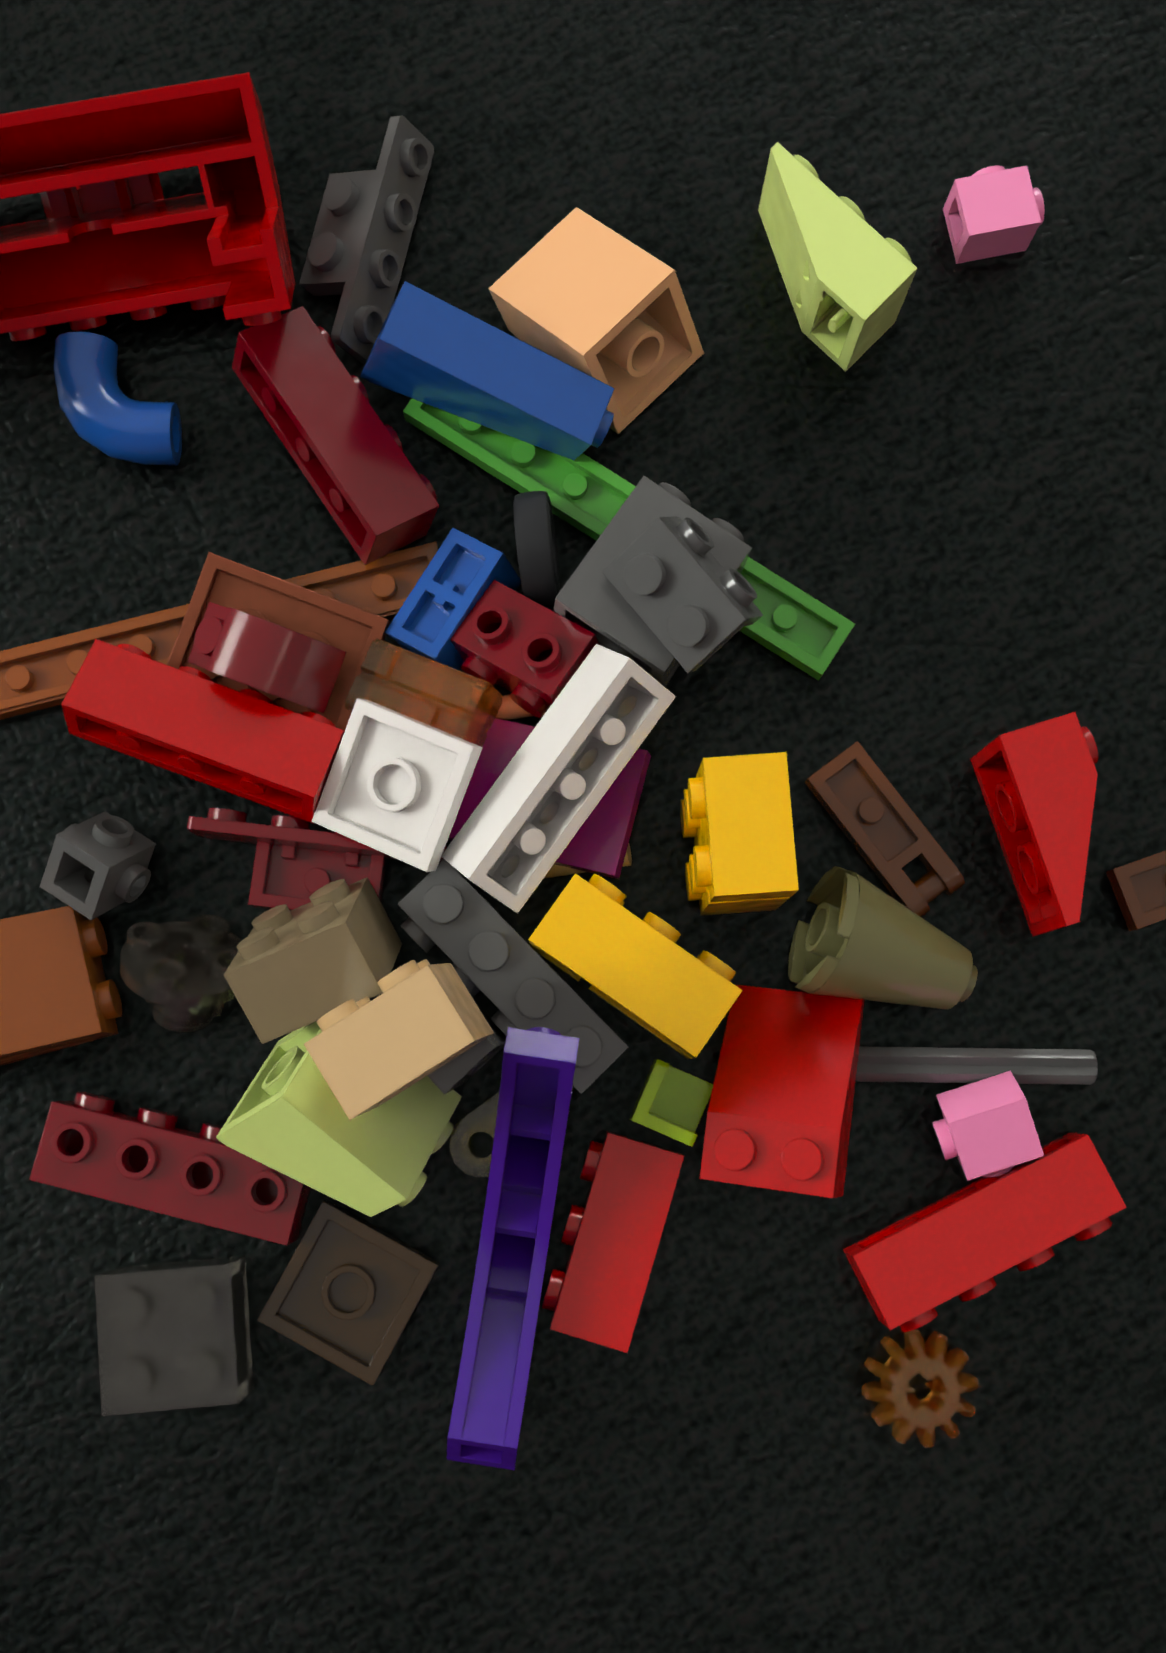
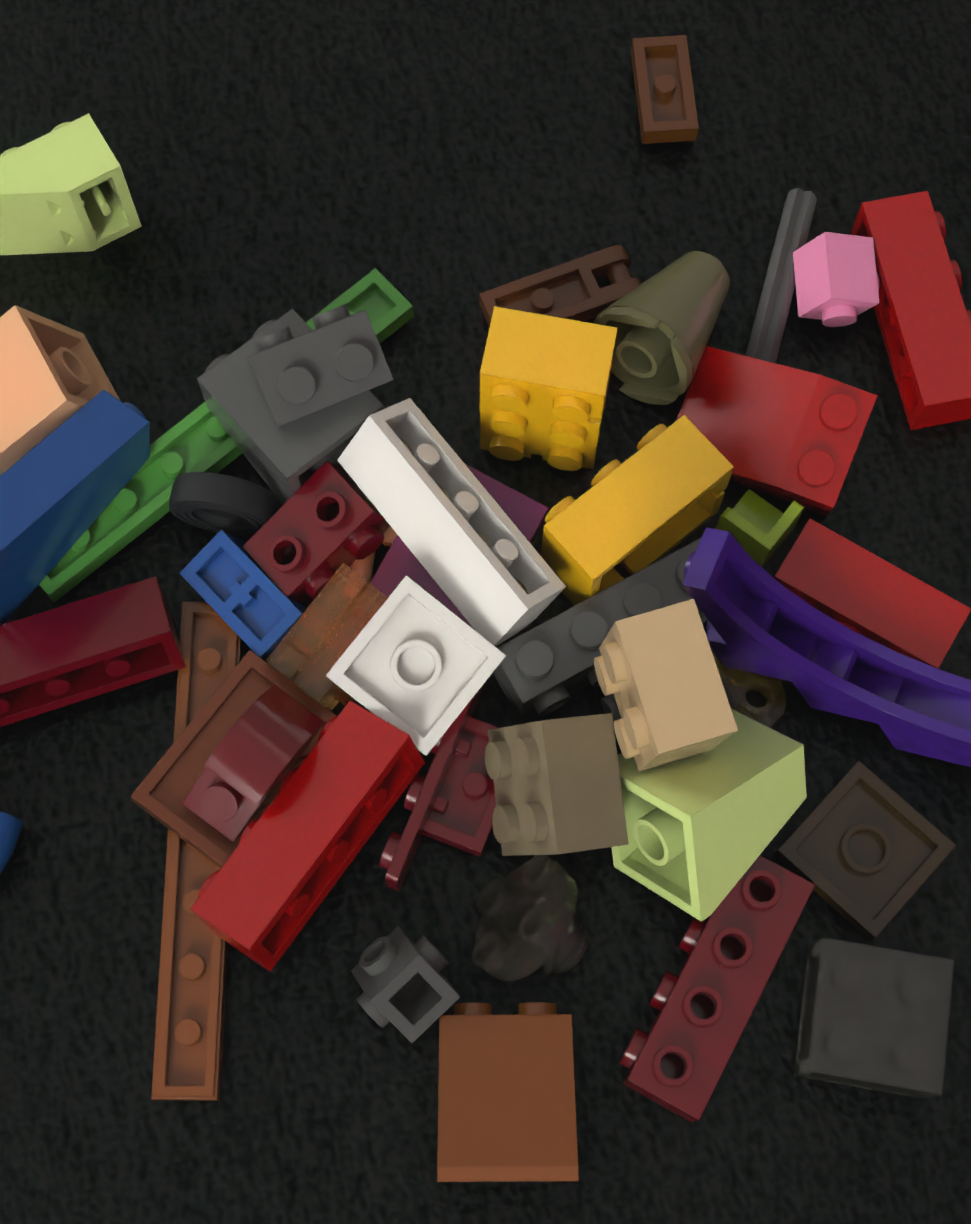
camera: 75 degrees left, 10 degrees down
bright pink brick [943,165,1045,264] -> none
red slope [970,712,1098,937] -> none

